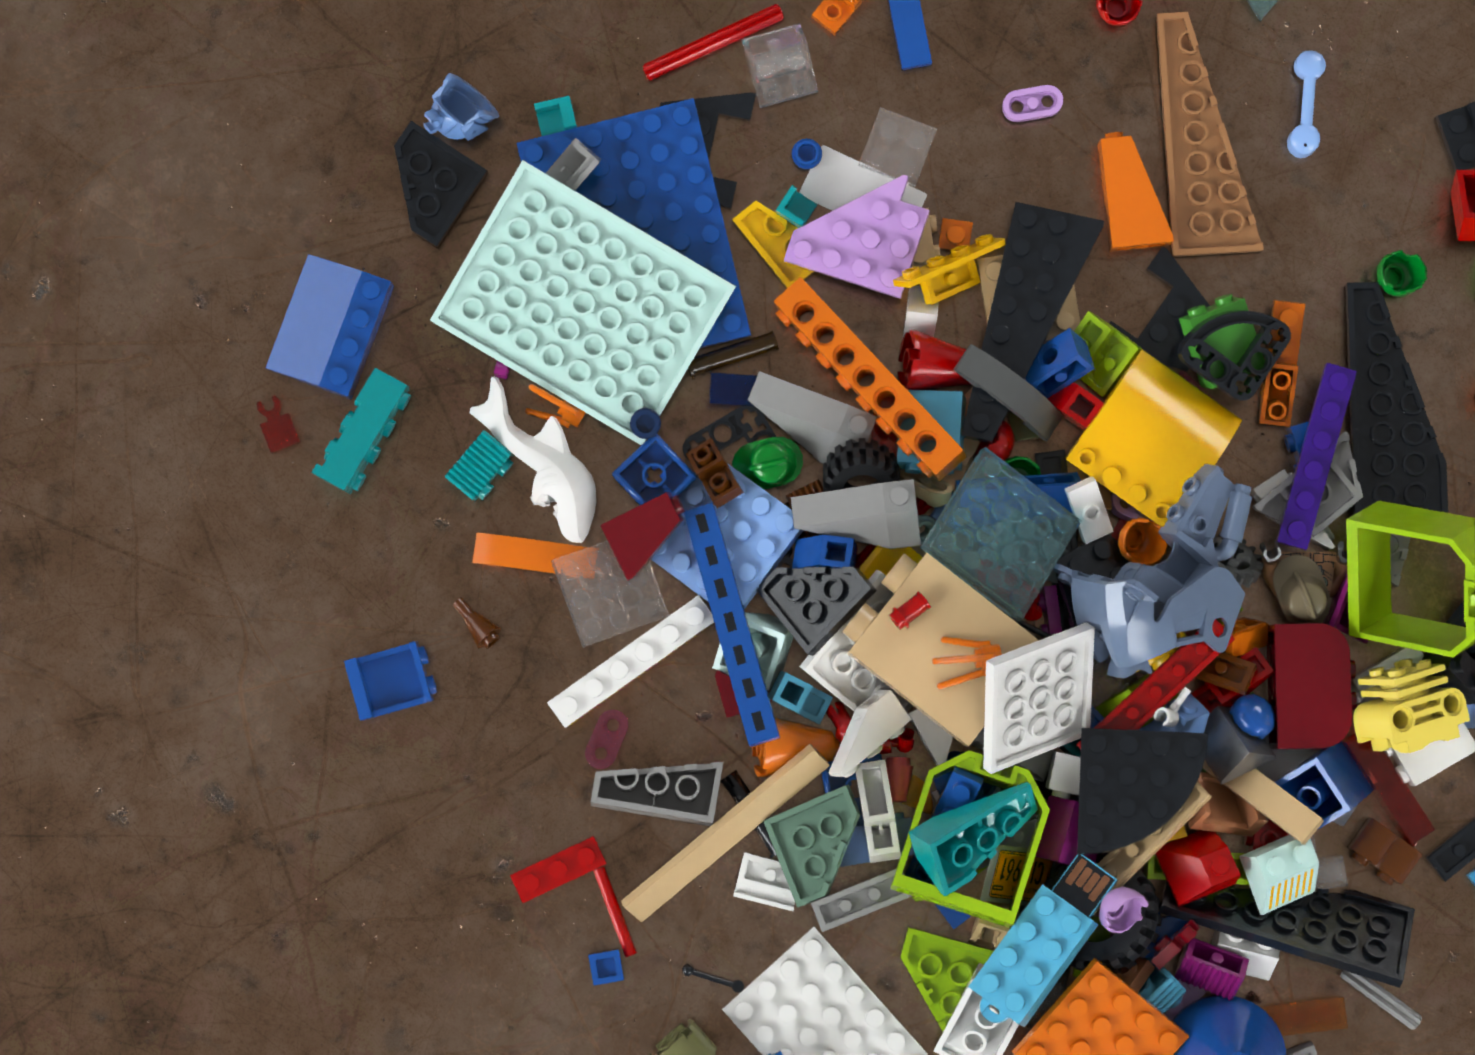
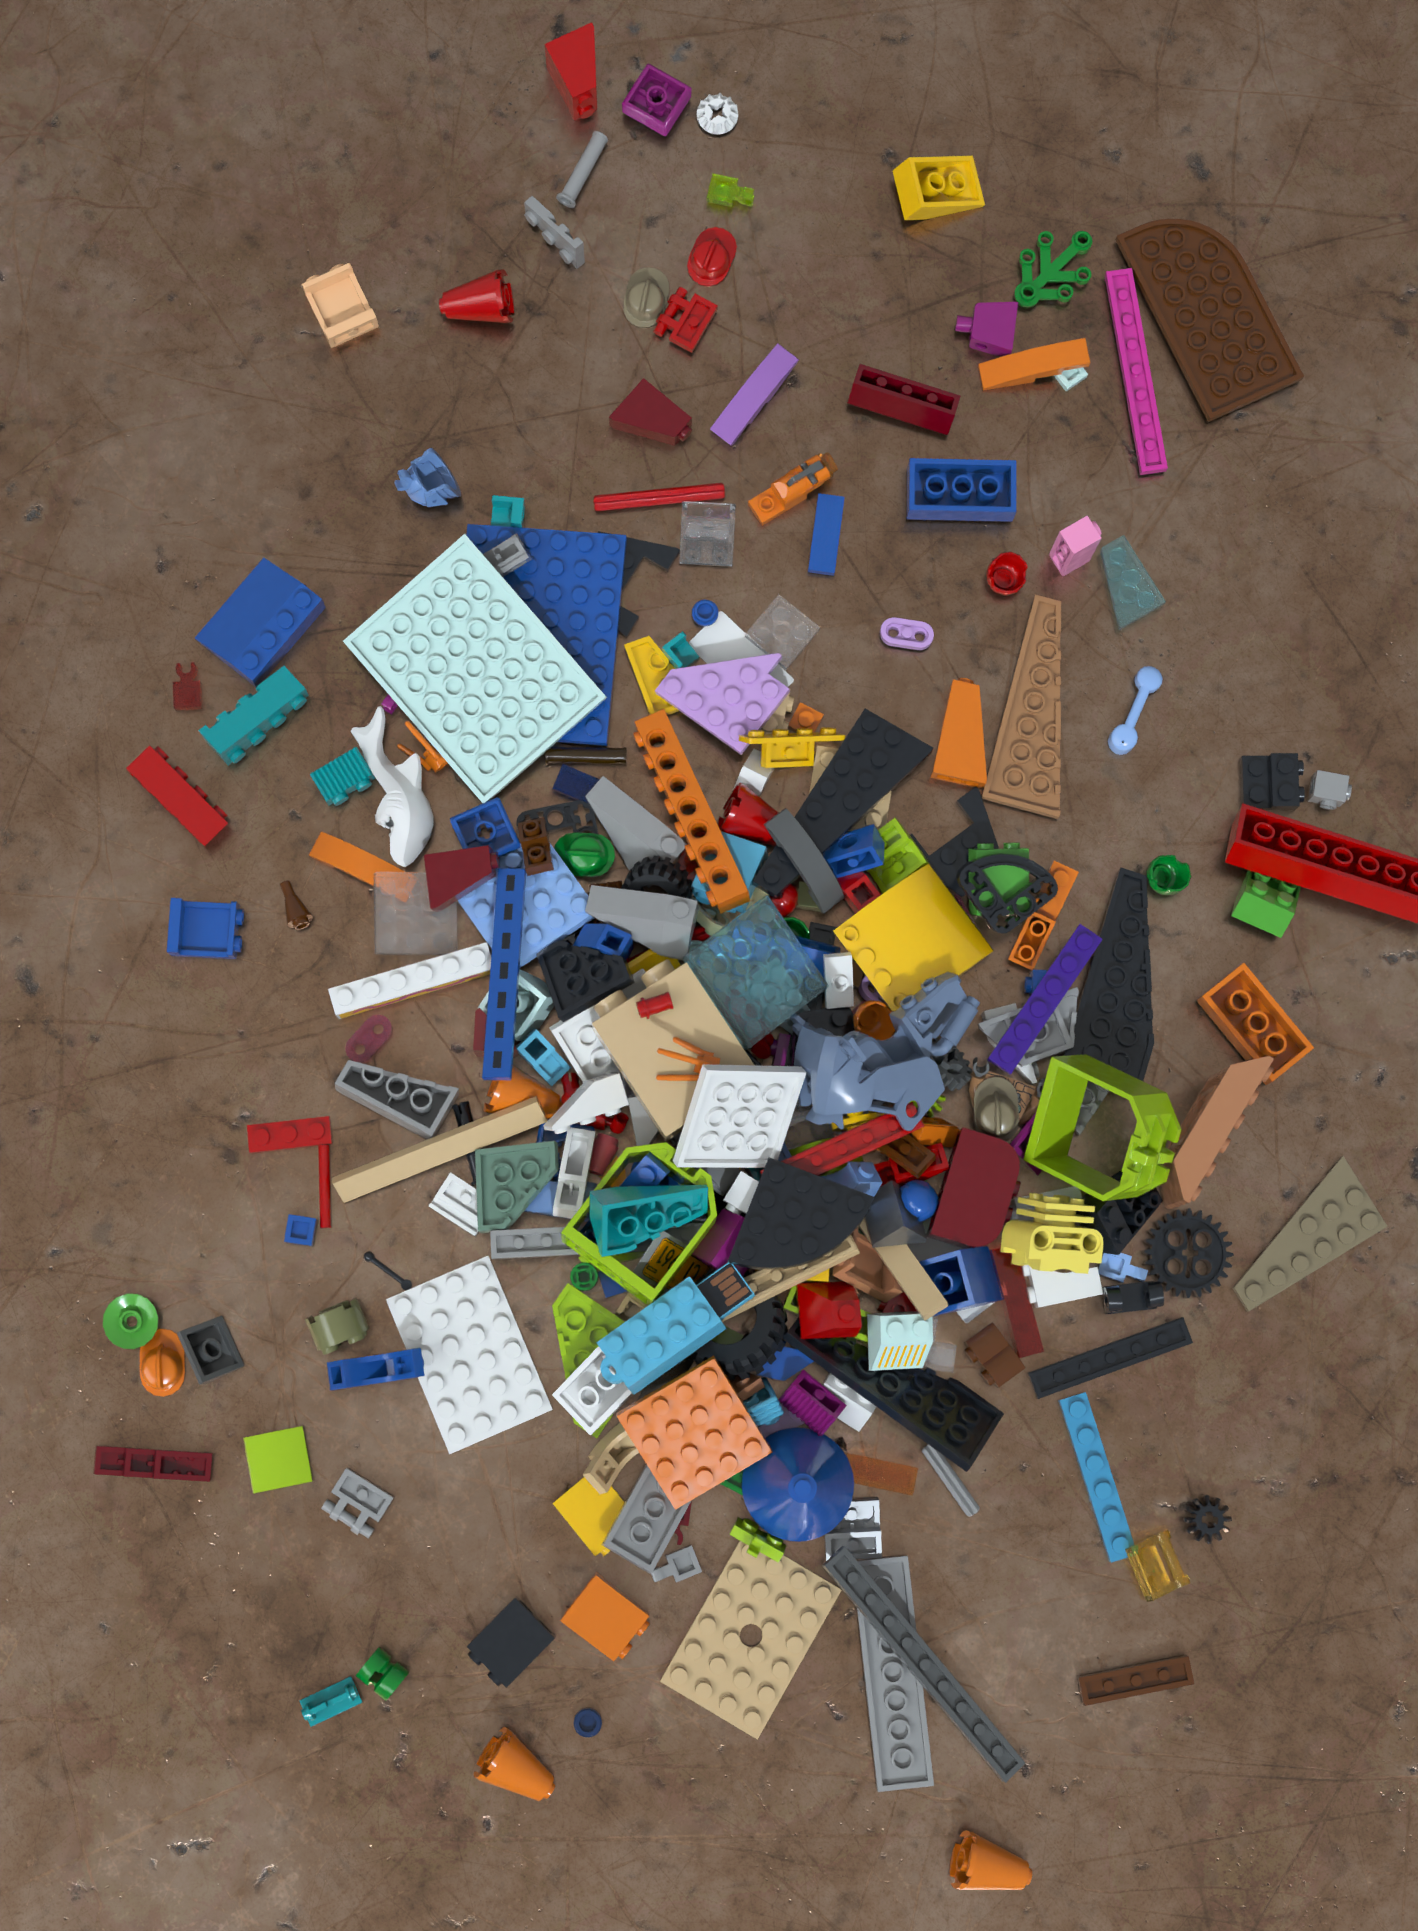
camera: 10 degrees right, 5 degrees down
black plate [394,121,488,248] -> none
dark blue tile [630,408,661,439] -> none
lavender hair [1099,886,1149,934] -> none
dark red plate [1151,919,1201,970] -> none
white hand [1154,687,1191,727] -> none
none -> red wedge [126,745,228,846]
none -> green wheel [570,1263,598,1291]

